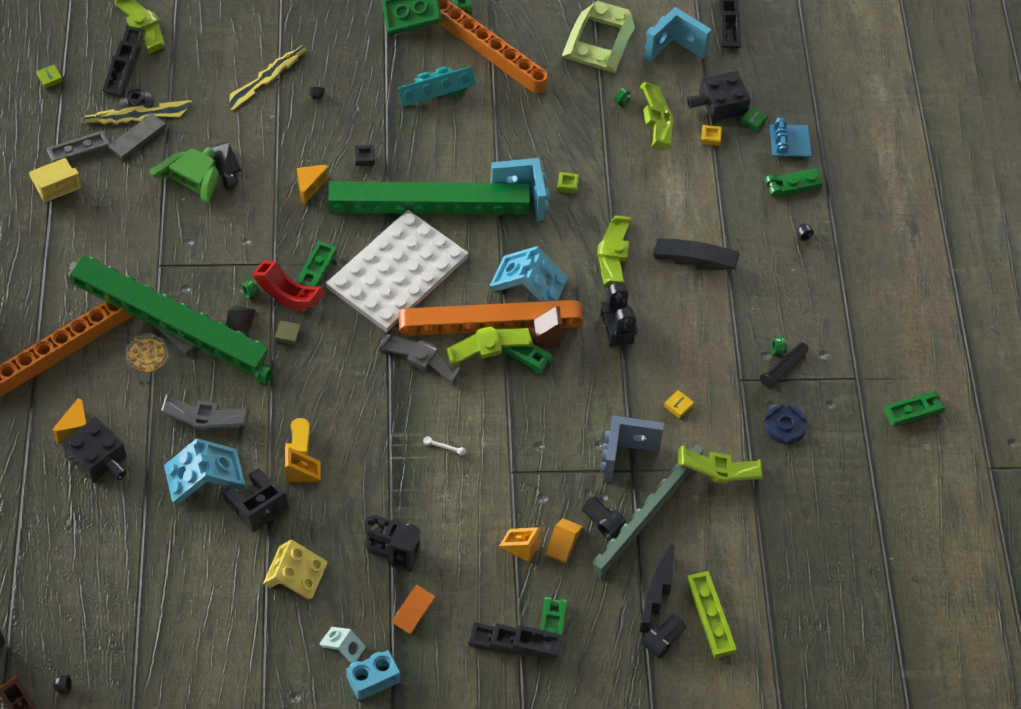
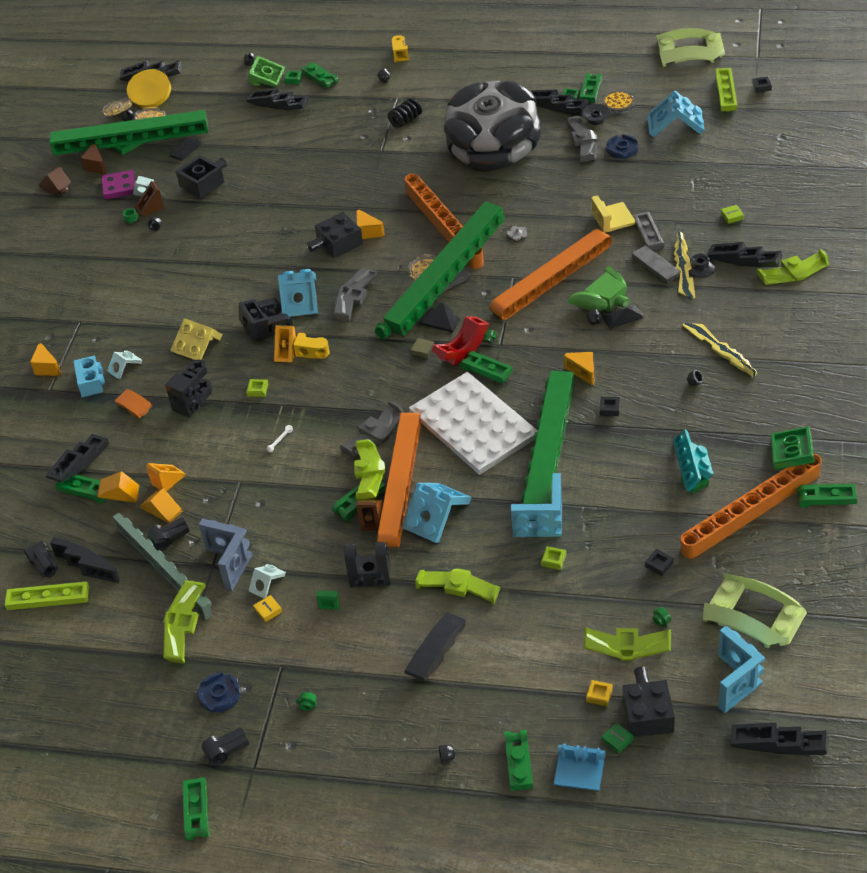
camera: 110 degrees right, 10 degrees down
black axle [760,342,809,388] -> none
none -> light orange slope [98,471,139,503]
none -> black piece [201,727,249,766]
none -> lime tile [246,379,269,397]
none -> light aqua bracket [248,564,286,598]
none -> green tile [316,590,340,610]
none -> orange beam [489,229,612,320]
none -> black plate [645,549,674,576]

